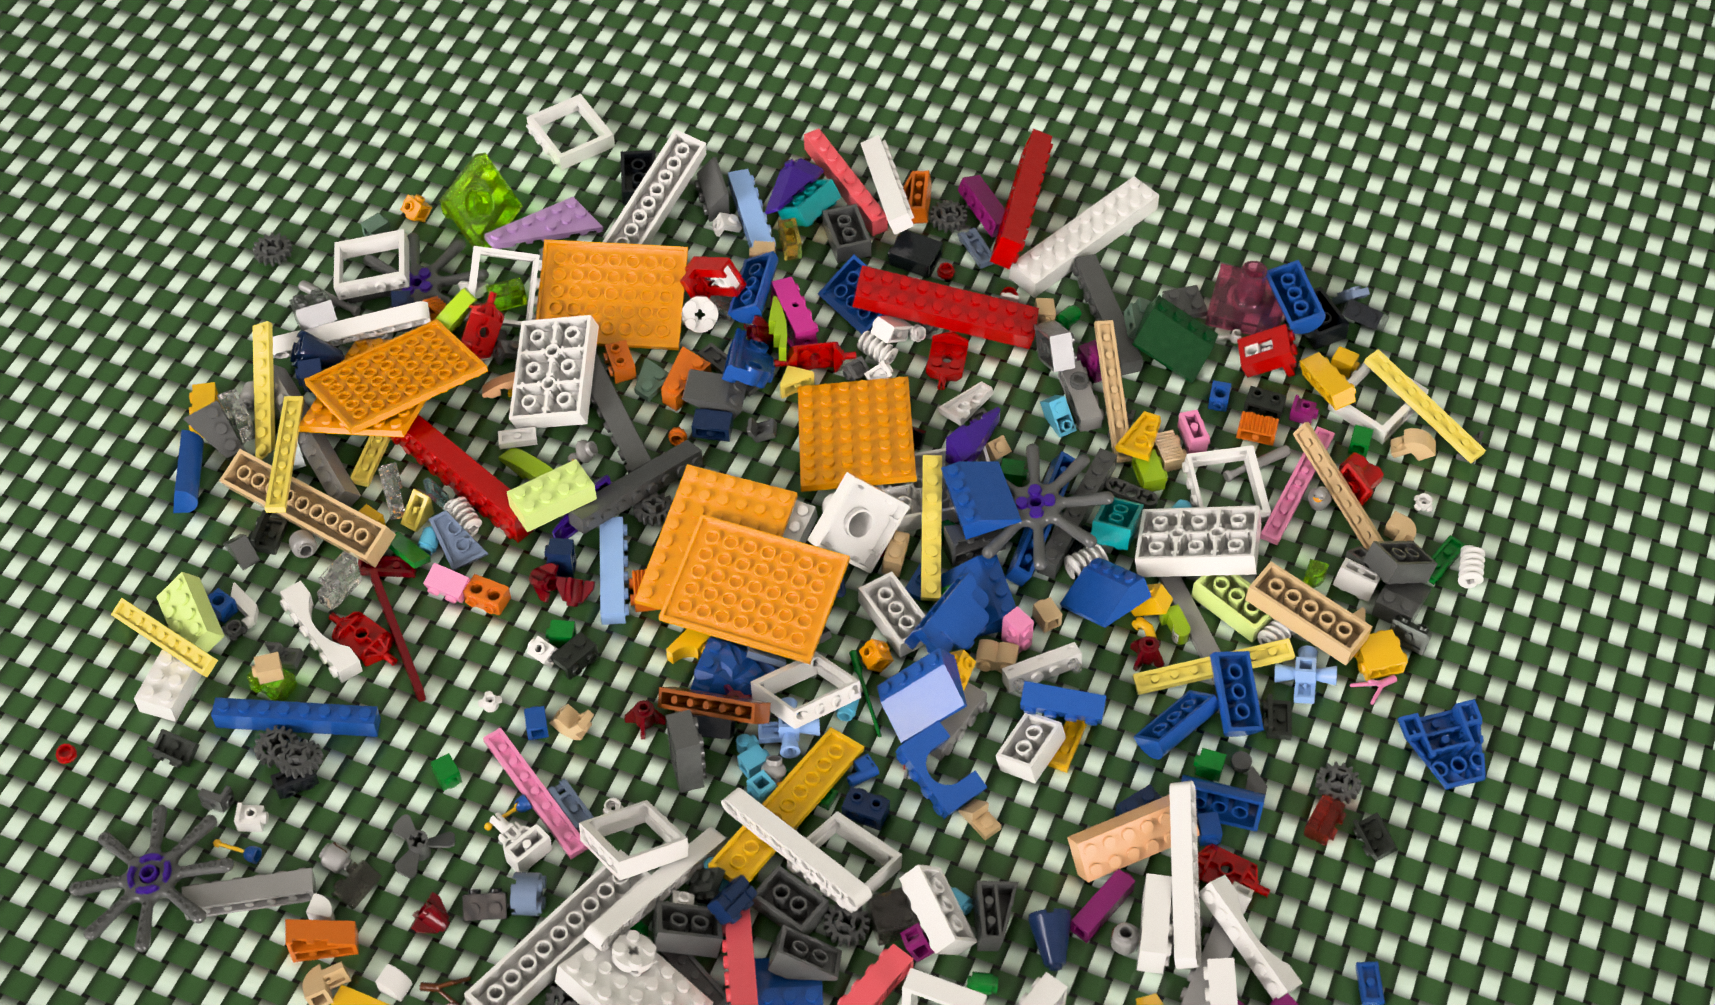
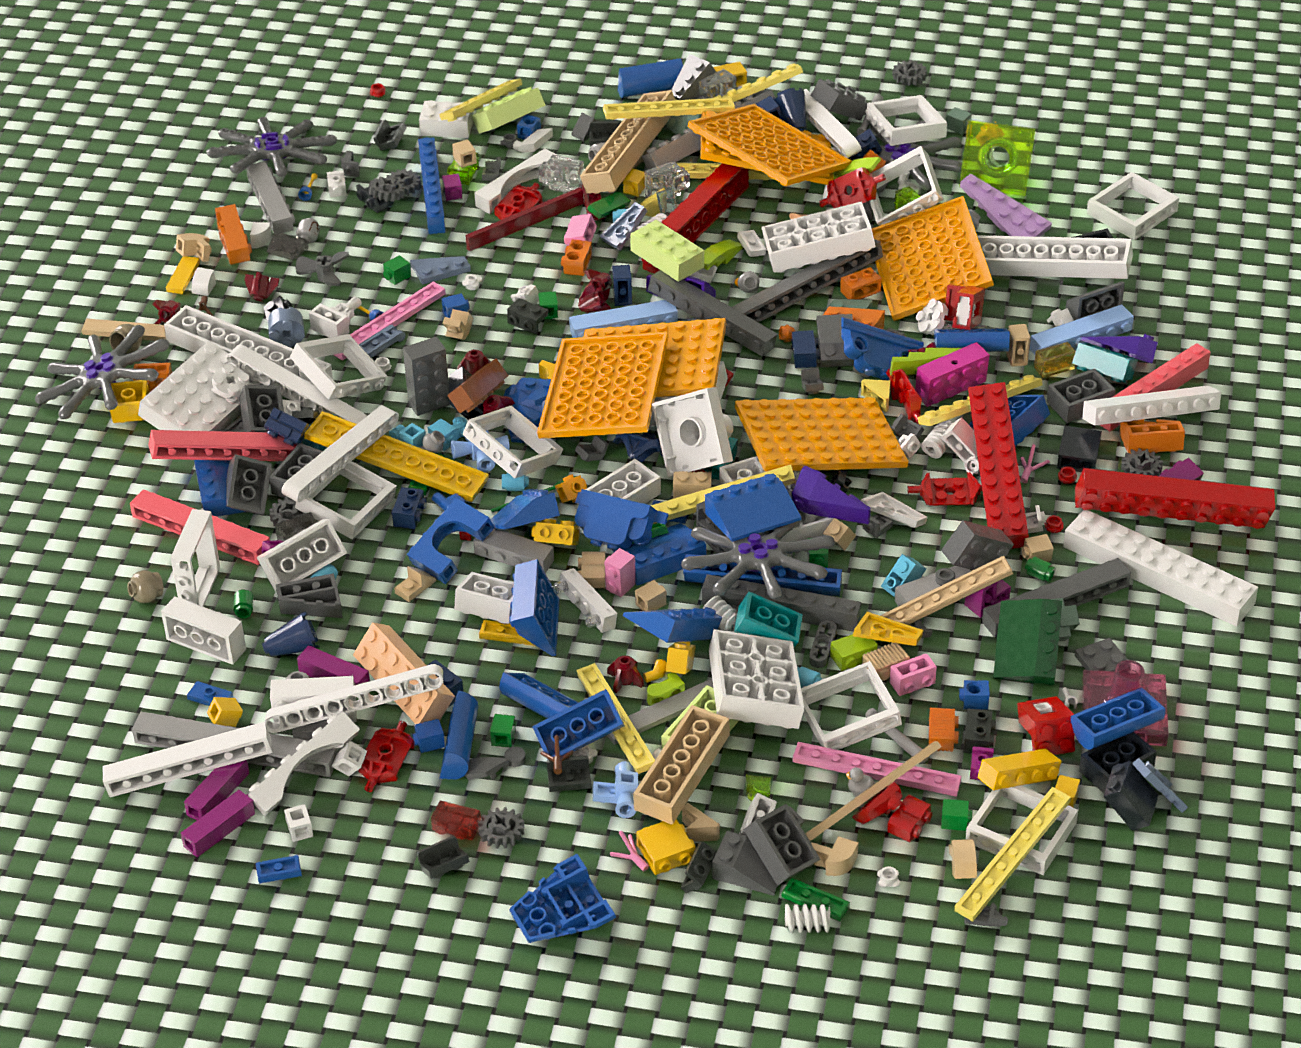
camera: 80 degrees right, 10 degrees down
none -> white brick [284,804,313,842]
none -> sand blue wing [410,256,471,285]
none -> magenta brick [442,174,463,201]
none -> reddish brown plant [540,735,574,774]
none -> light yellow plate [918,375,1043,426]

